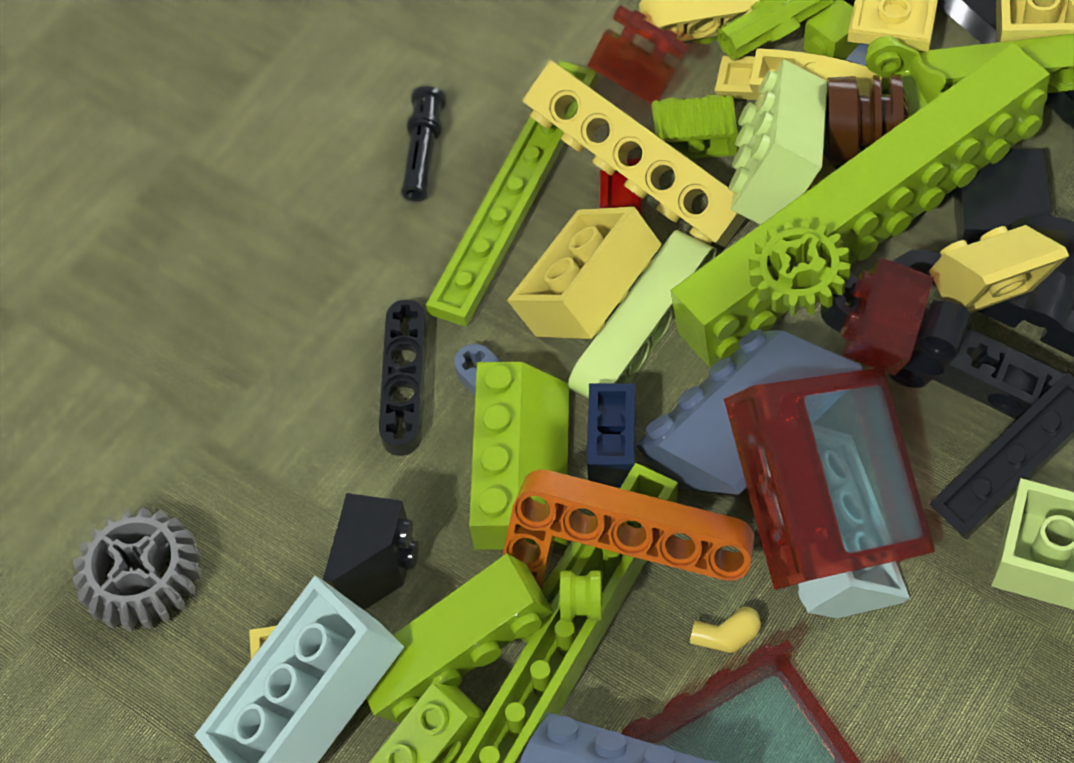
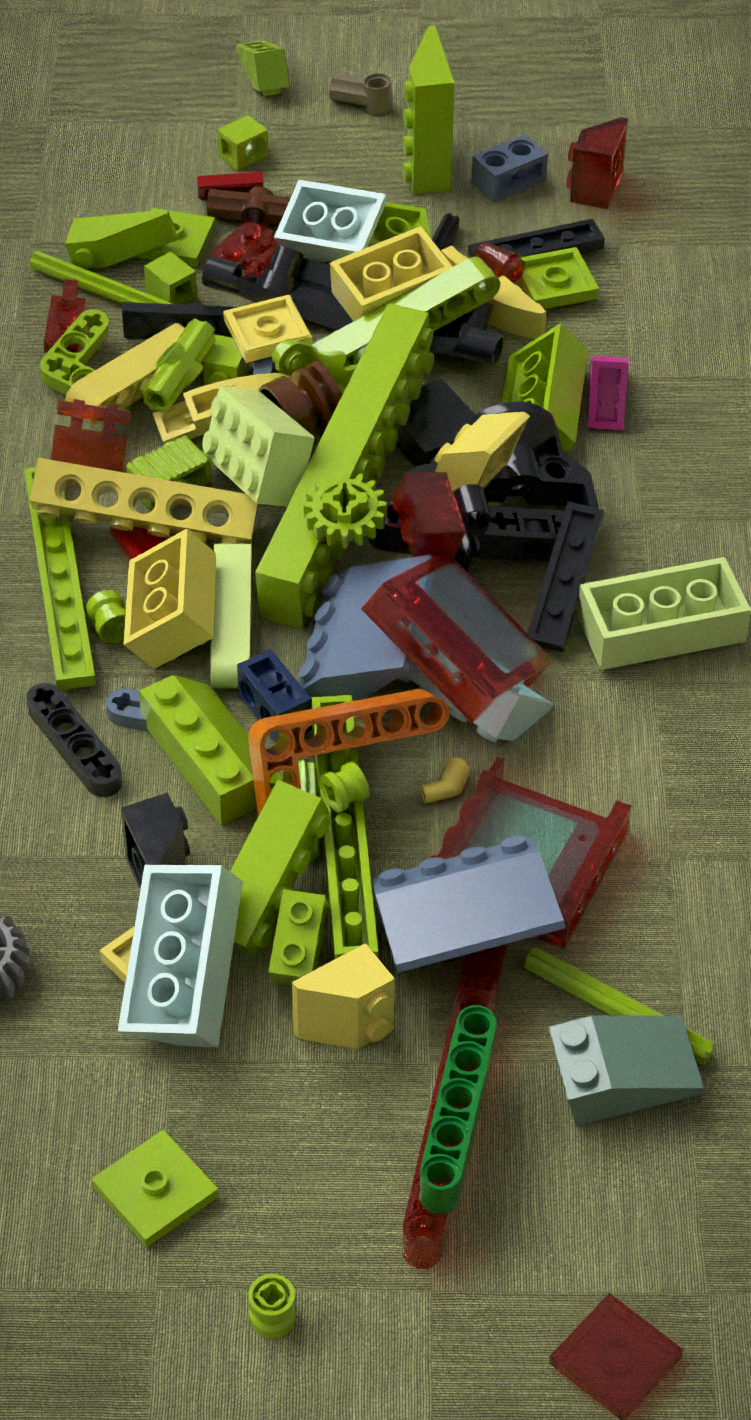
camera: 40 degrees left, 10 degrees down
none -> lime wheel [86,590,126,643]

